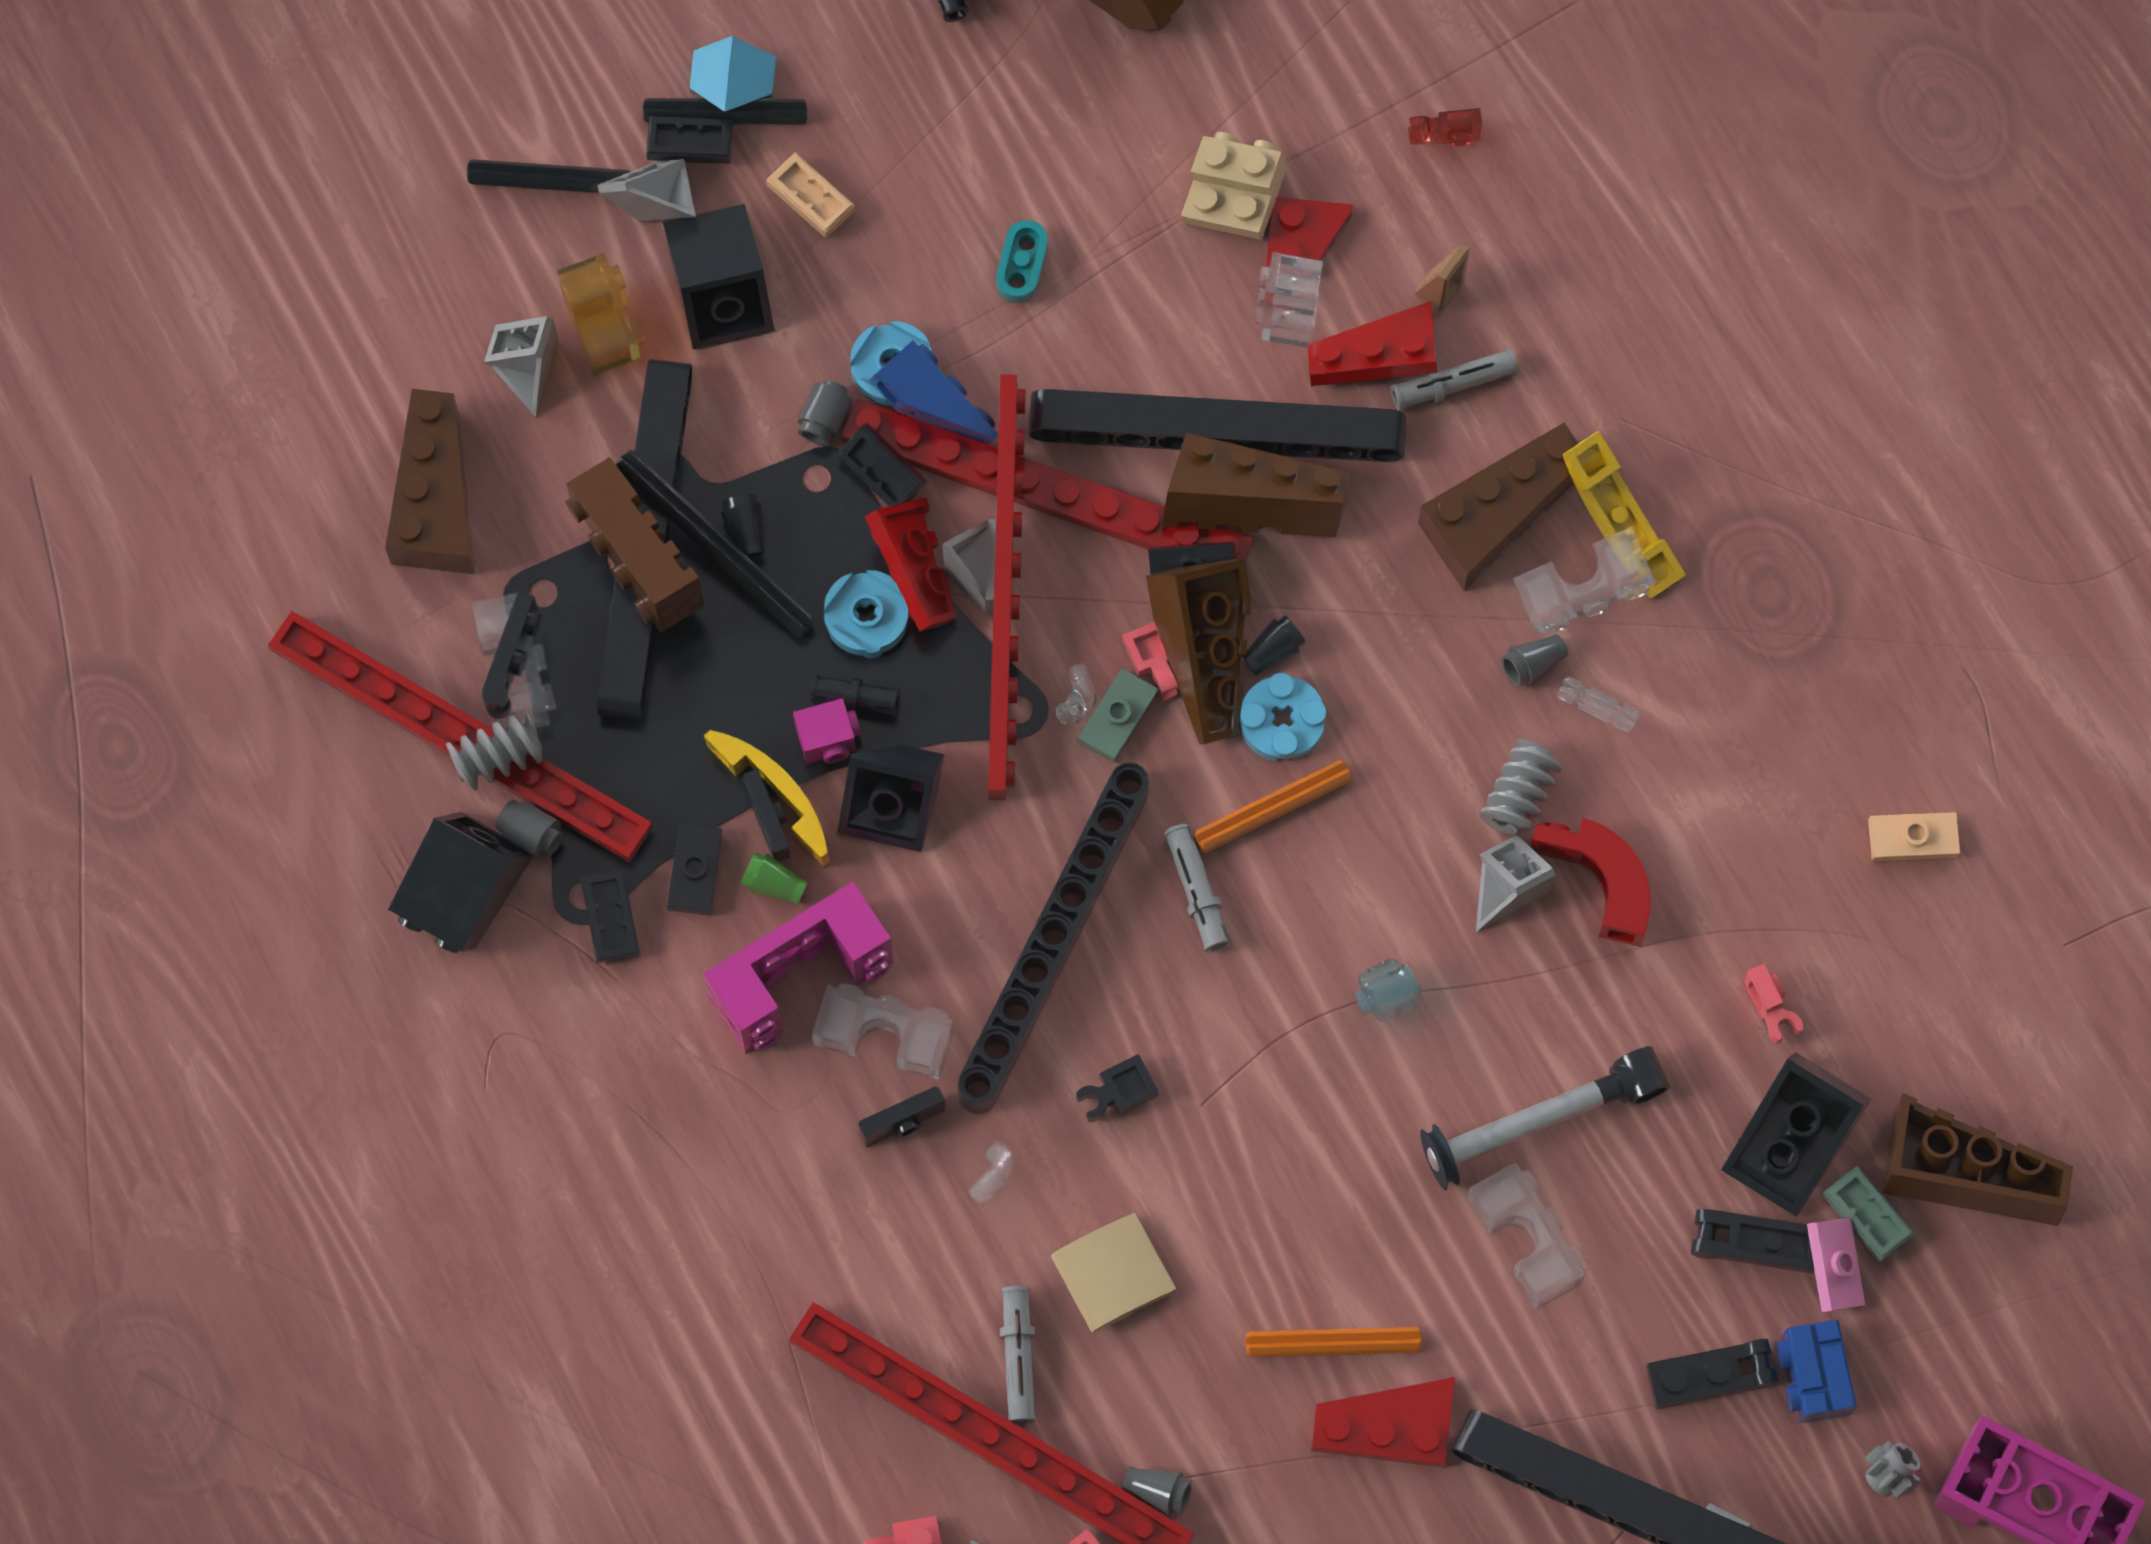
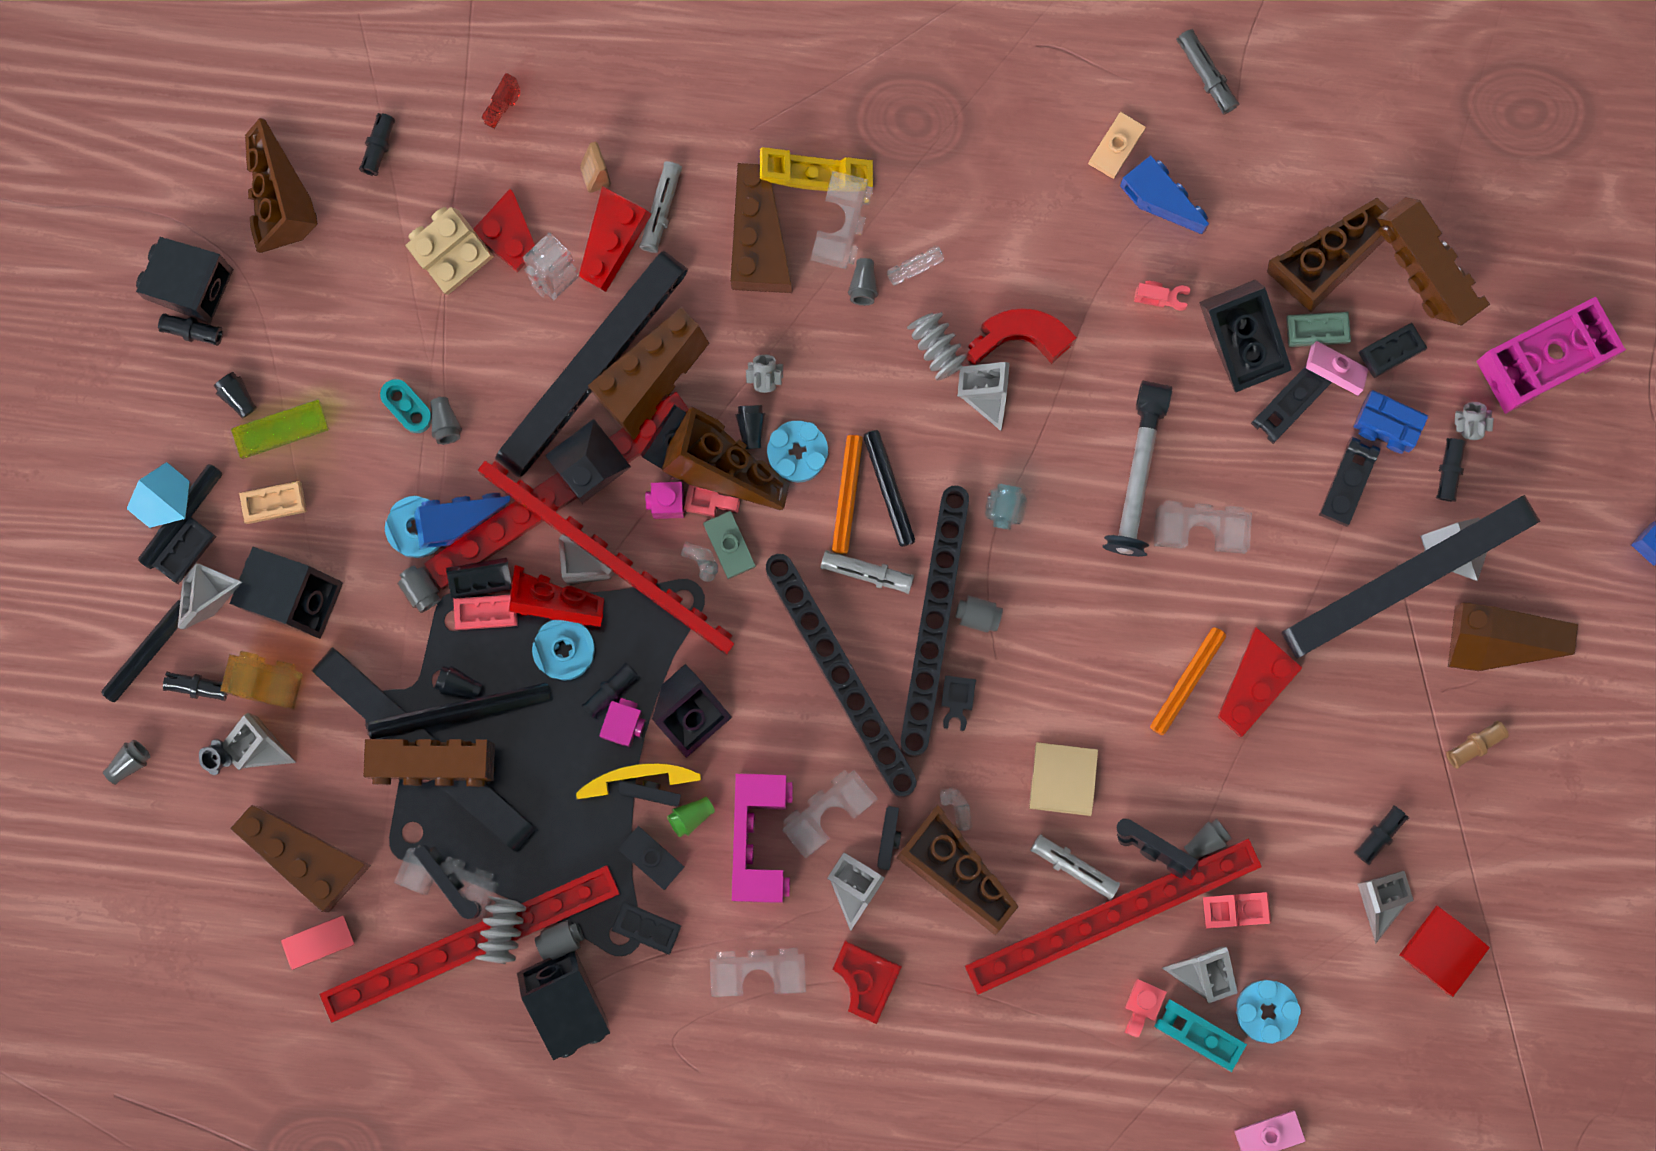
camera: 55 degrees left, 10 degrees up
none -> dark grey cone [103,740,150,785]
none -> black pin [163,671,229,701]
none -> black plate [199,739,232,775]
none -> black cone [214,372,257,419]
none -> clear neon green plate [231,399,329,459]
none -> coral slope [281,916,354,970]
none -> black pin [359,113,395,176]
none -> dark grey cone [430,397,462,445]
none -> coral plate [453,595,518,630]
none -> black slope [545,419,631,504]
none -> dark pink brick [645,482,684,519]
none -> clear arch [710,948,806,997]
none -> light grey gear [746,355,783,393]
none -> light grey slope [827,853,885,931]
none -> red tile [832,941,902,1024]
none -> black axle [864,430,915,547]
none -> reddish brown wedge [896,804,1019,935]
none -> black beam [900,485,969,757]
none -> dark grey brick [955,595,1003,633]
none -> black plate [1117,819,1198,880]
none -> blue slope [1120,155,1209,234]
none -> dark grey pin [1176,29,1239,115]
none -> black plate [1358,323,1427,378]
none -> reddish brown wedge [1377,197,1490,326]
none -> black pin [1436,438,1466,502]

